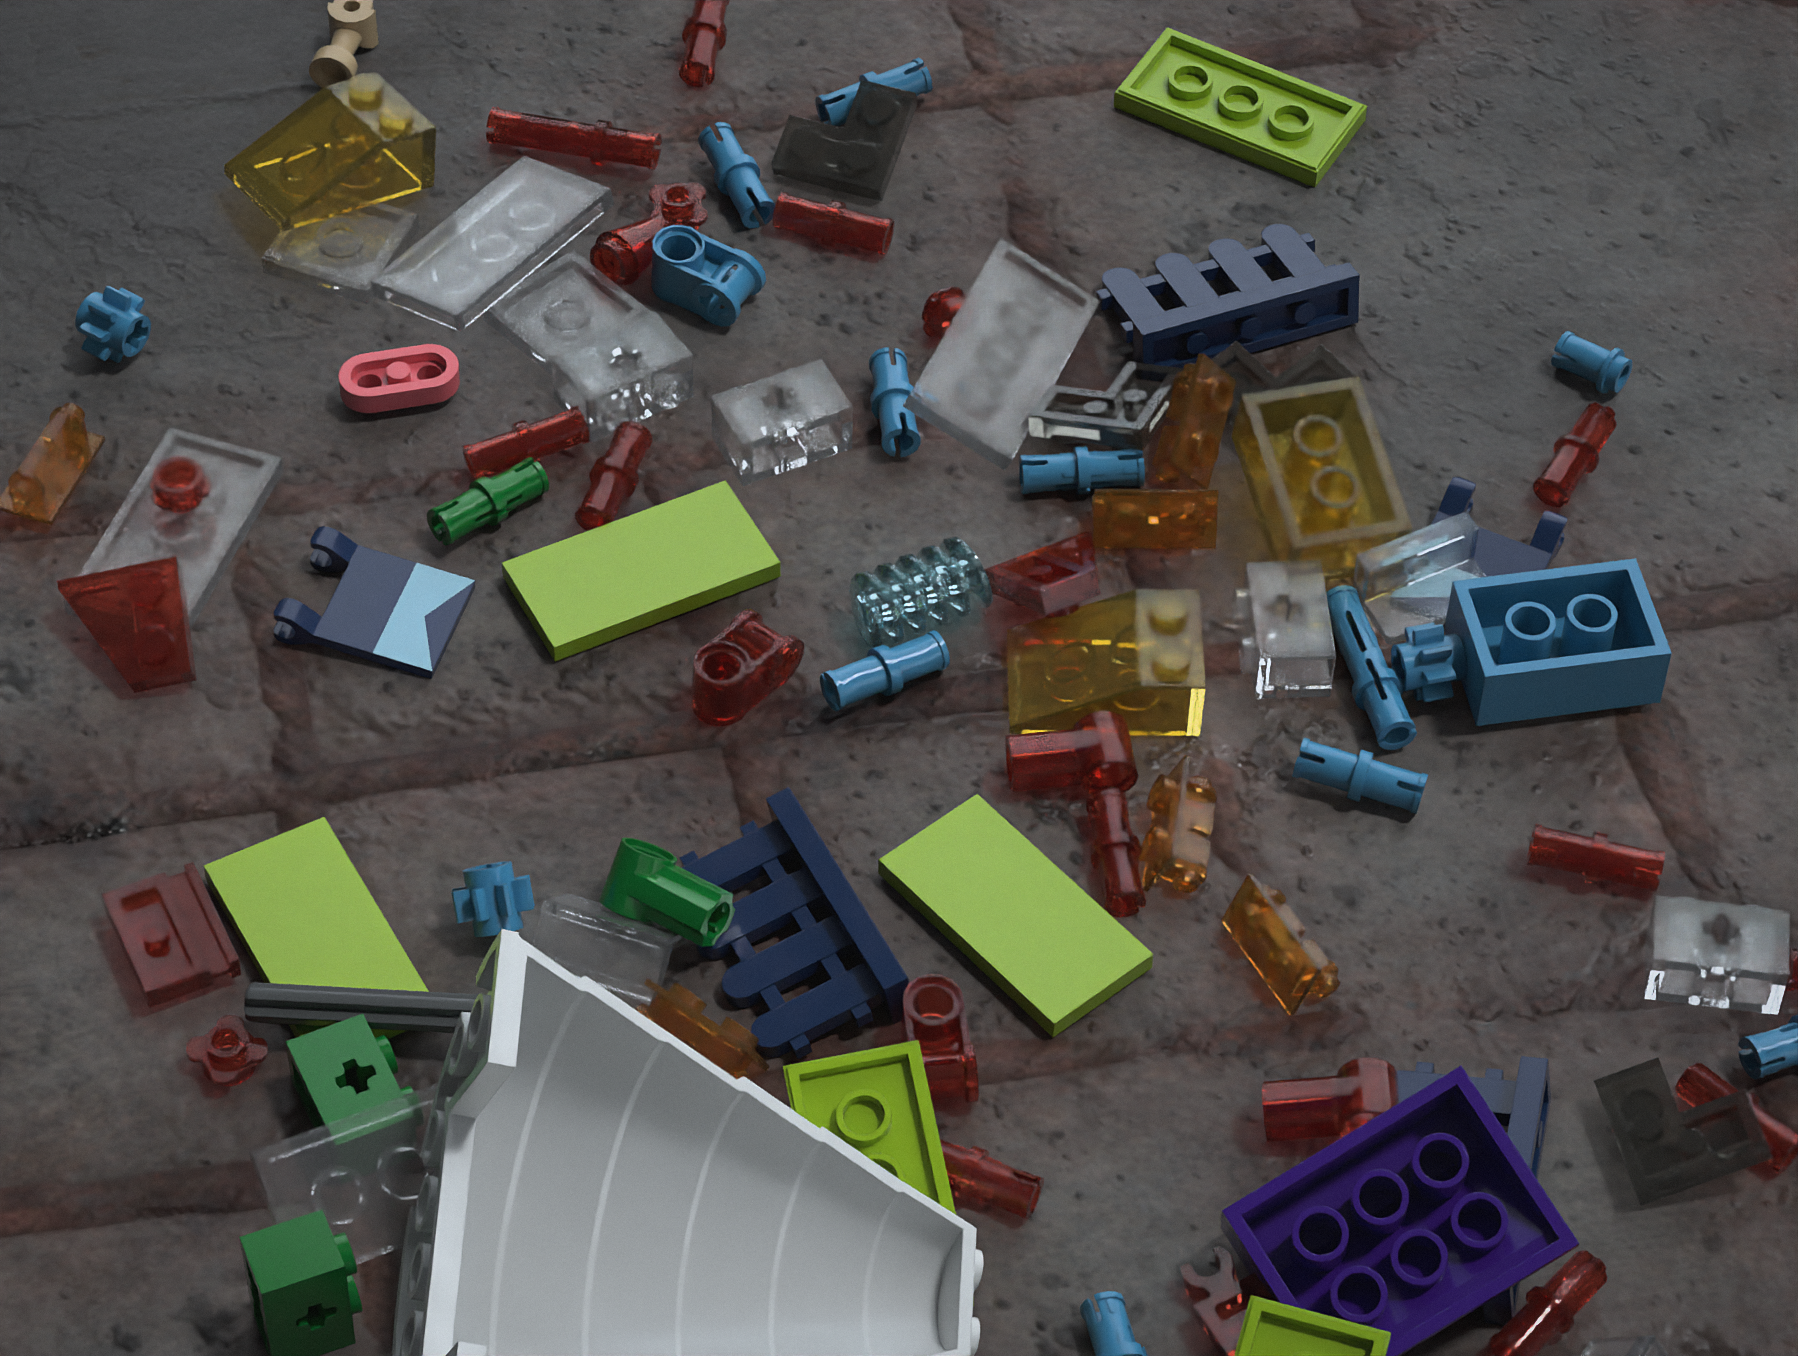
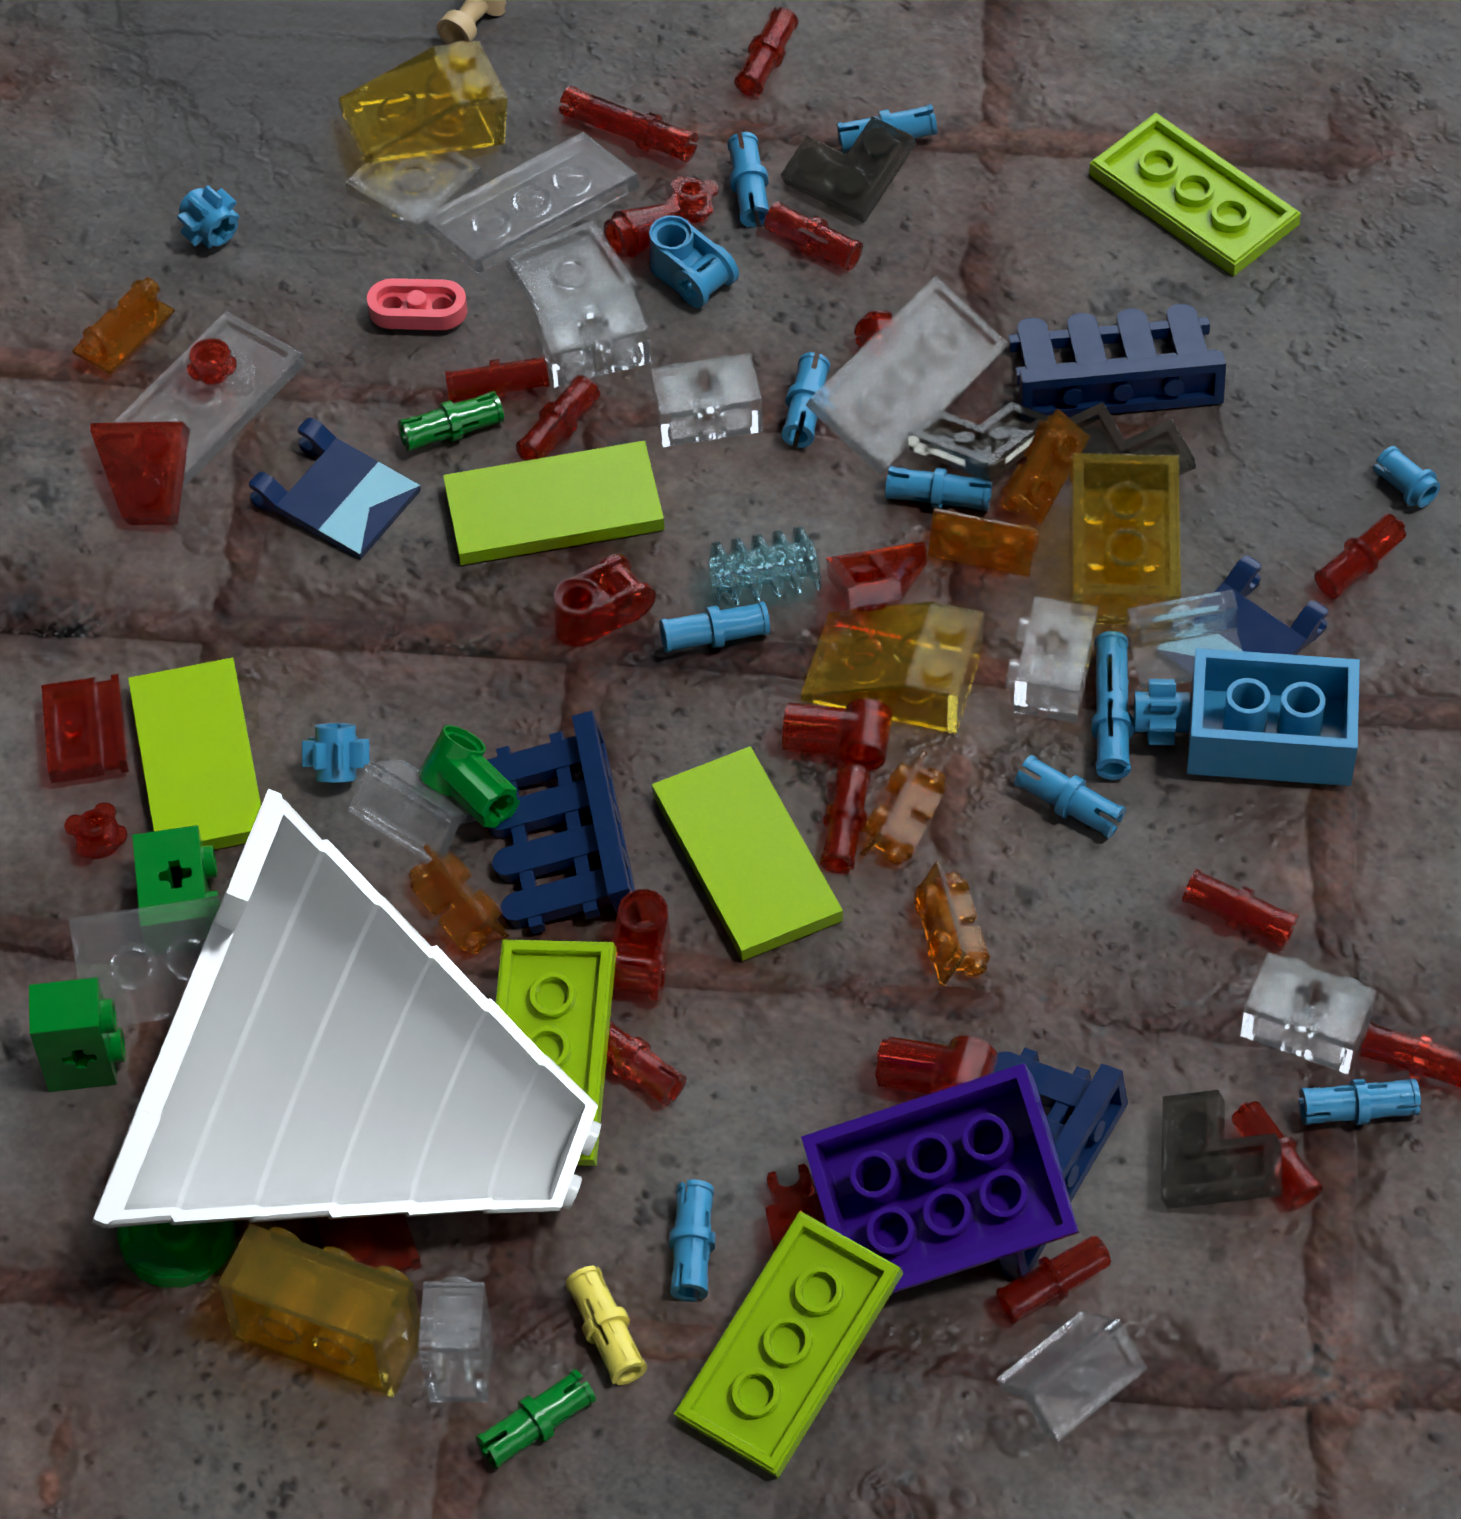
camera: 20 degrees right, 5 degrees up
dark grey axle [244,982,478,1033] -> none

